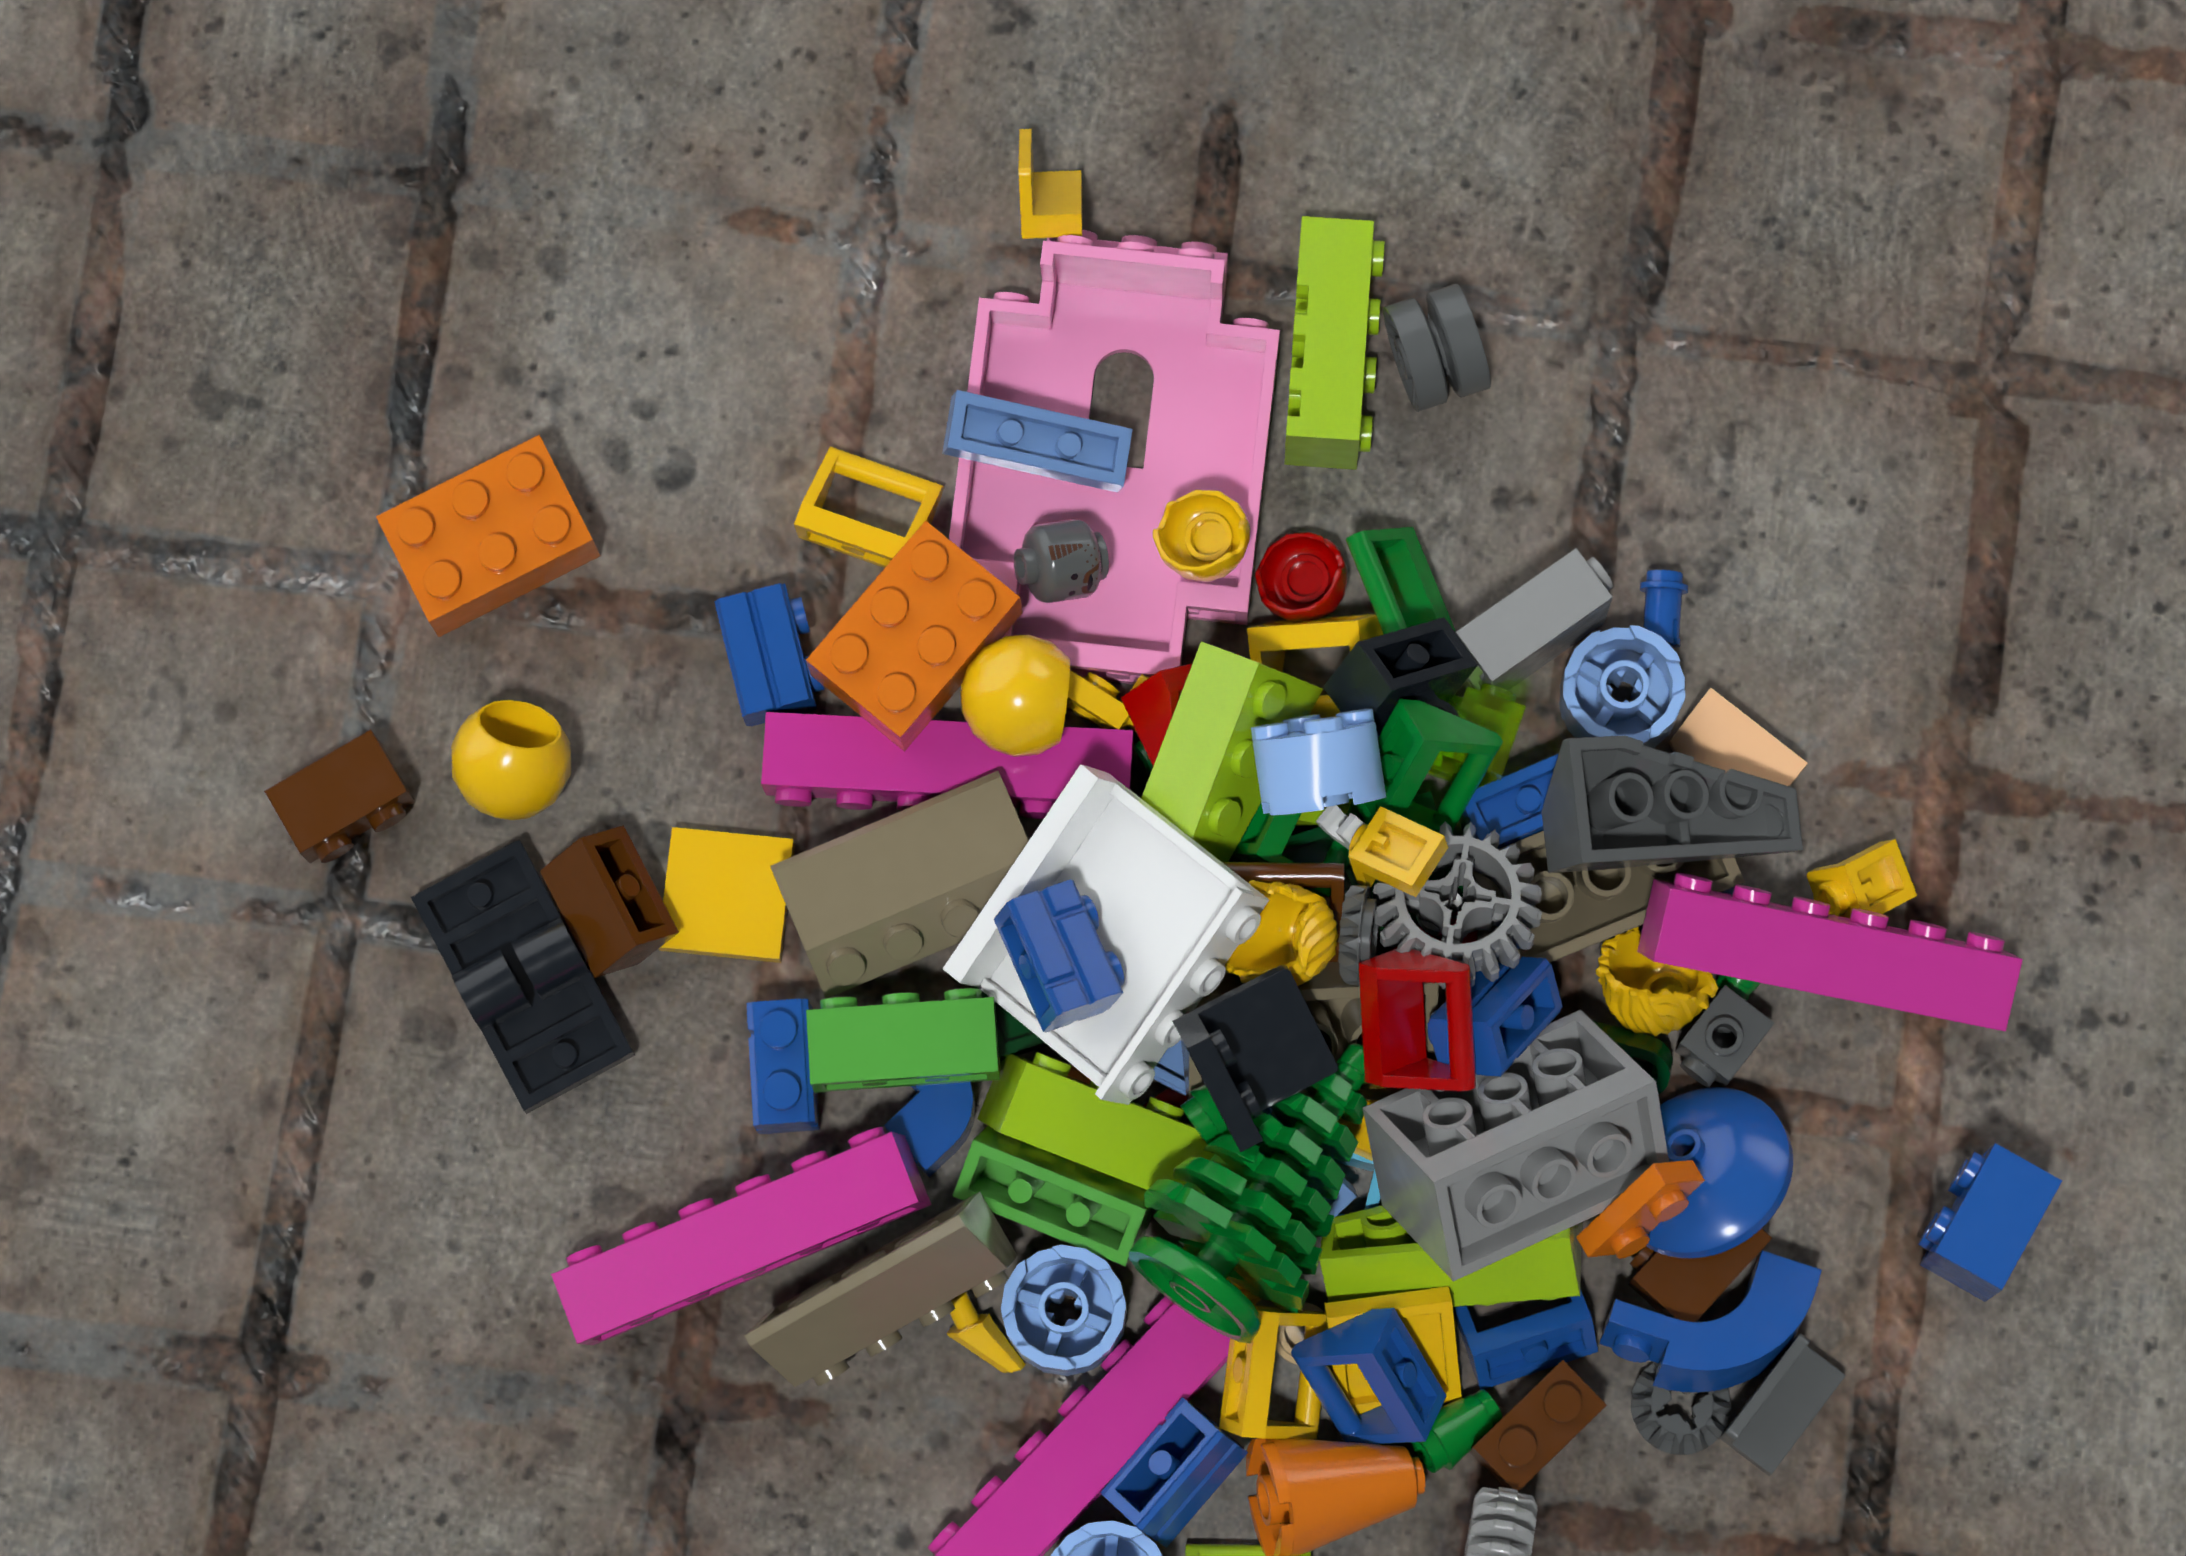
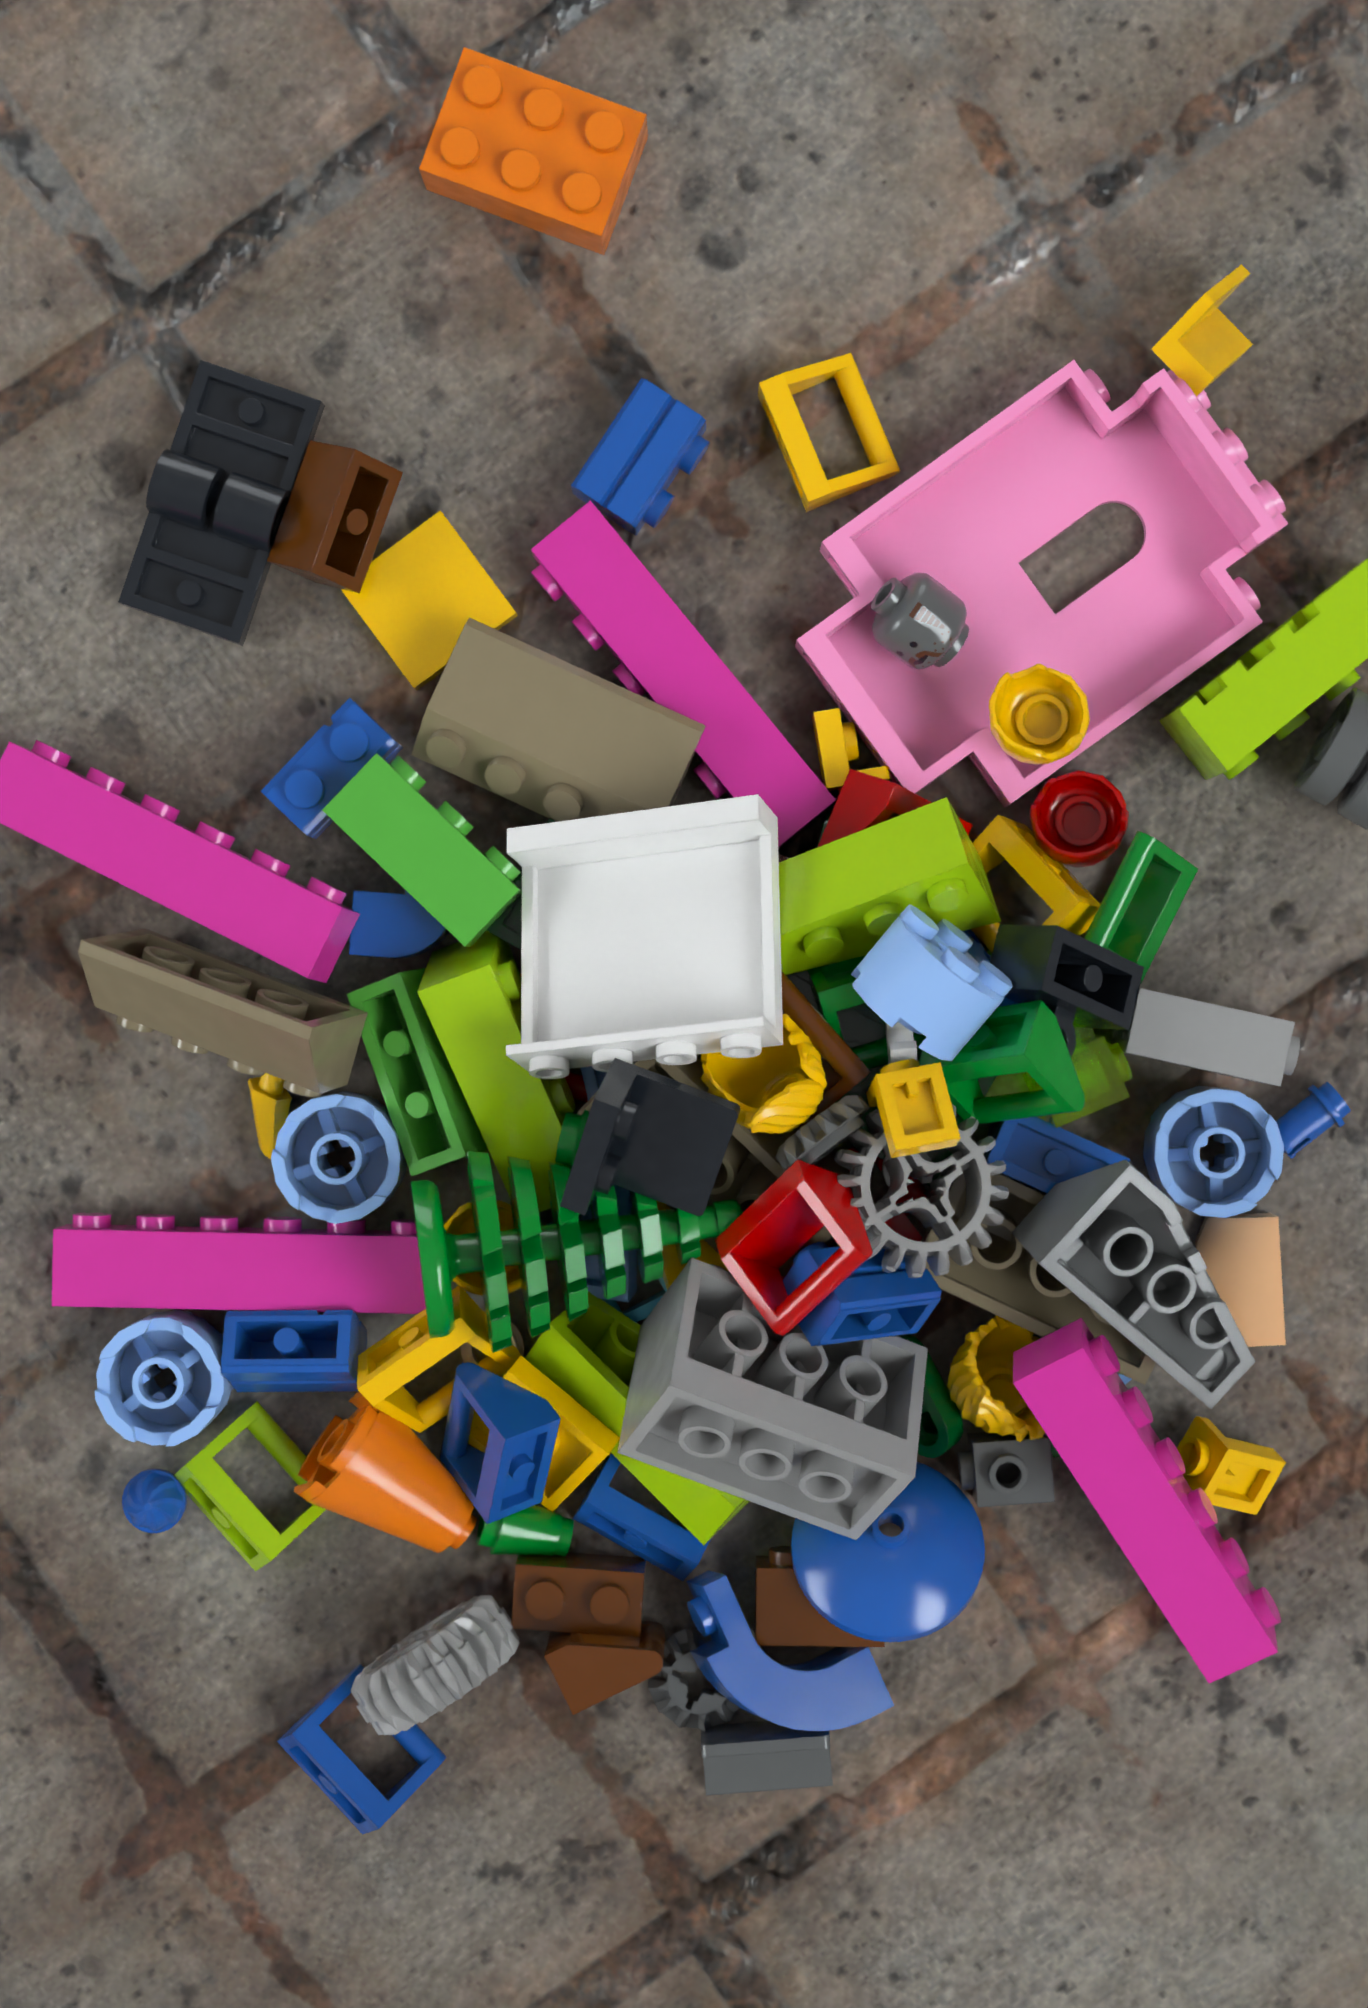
camera: 40 degrees right, 10 degrees up
reddish brown brick [264,729,415,863] -> none
yellow helmet [451,700,571,820] -> none
orange brick [806,520,1023,752] -> none
medium blue plate [942,390,1132,493] -> none
yellow helmet [961,635,1070,757] -> none
blue brick [993,879,1124,1033] -> none
orange plate [1576,1160,1705,1259] -> none
blue piece [1918,1143,2062,1302] -> none
none -> reddish brown tile [544,1621,665,1715]

